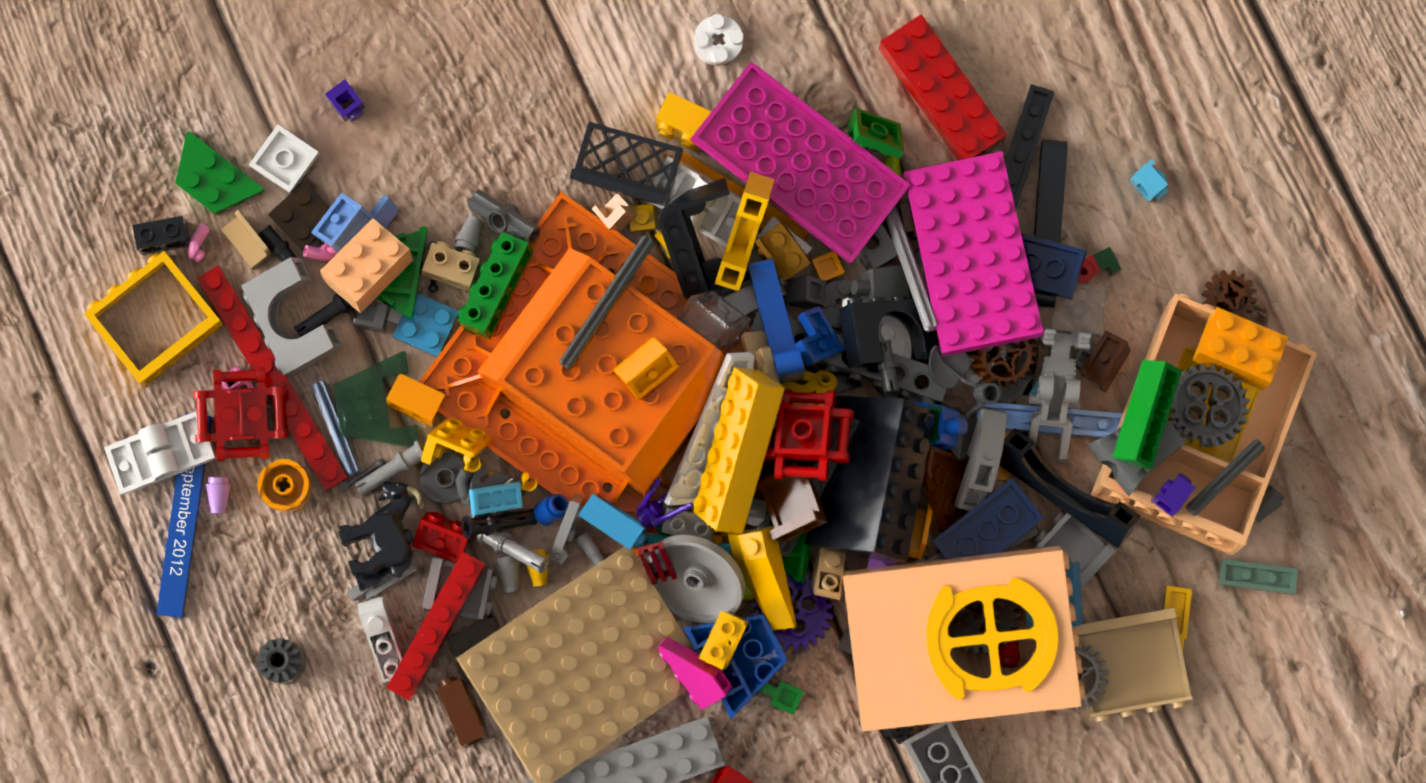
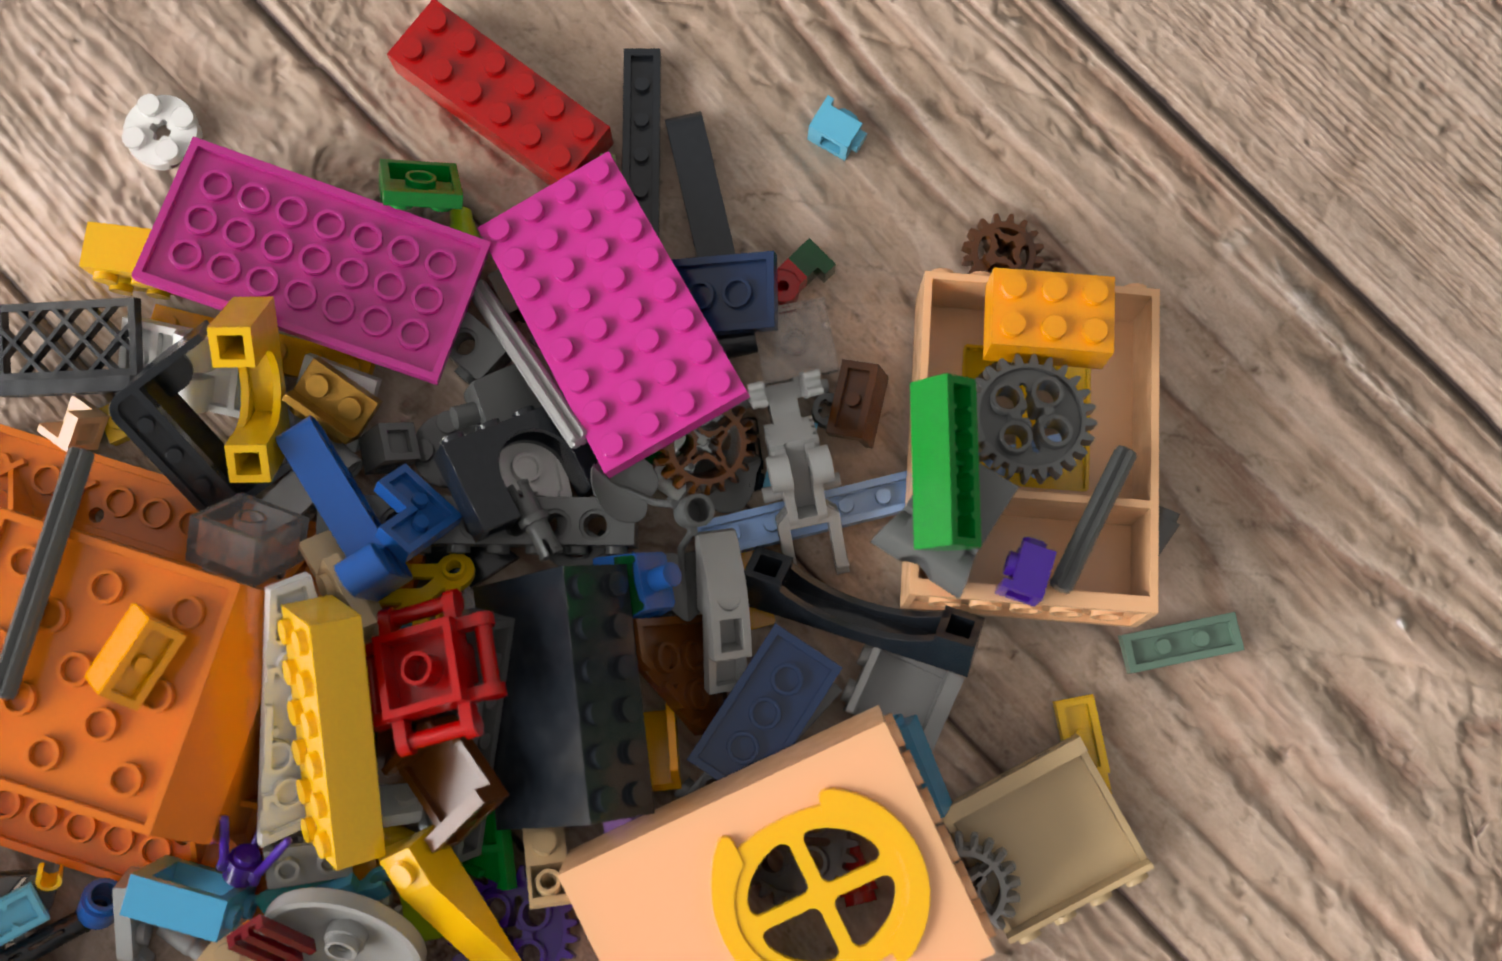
camera: 15 degrees left, 0 degrees up
light orange plate [812,251,845,282] -> none

